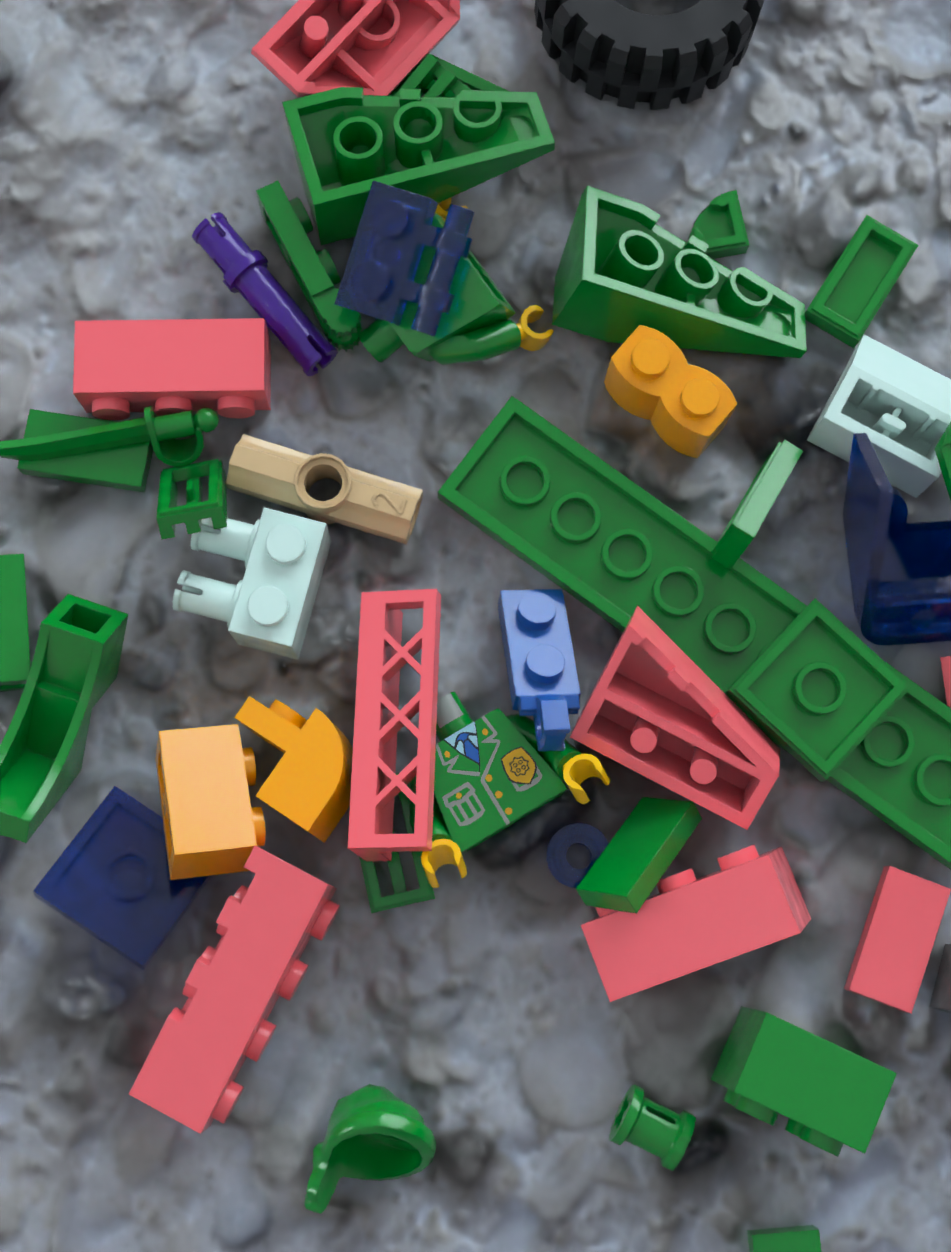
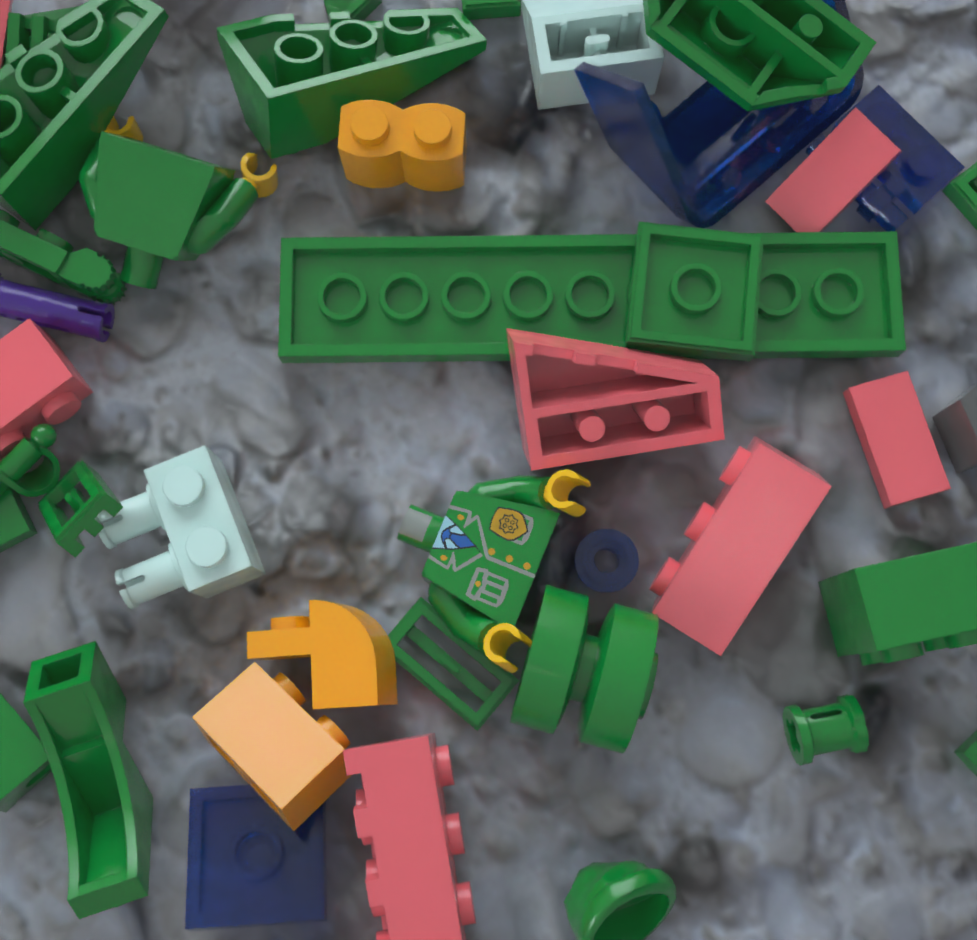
camera: 30 degrees left, 0 degrees up
tan piece [226,434,423,545] -> none
clear blue plate [335,181,475,337] -> none
coral fence [347,589,441,862] -> none
hinge [498,589,581,751] -> none
green tile [576,797,702,913] -> none
tile [711,439,803,570] -> none
none -> green wheel [510,585,659,754]

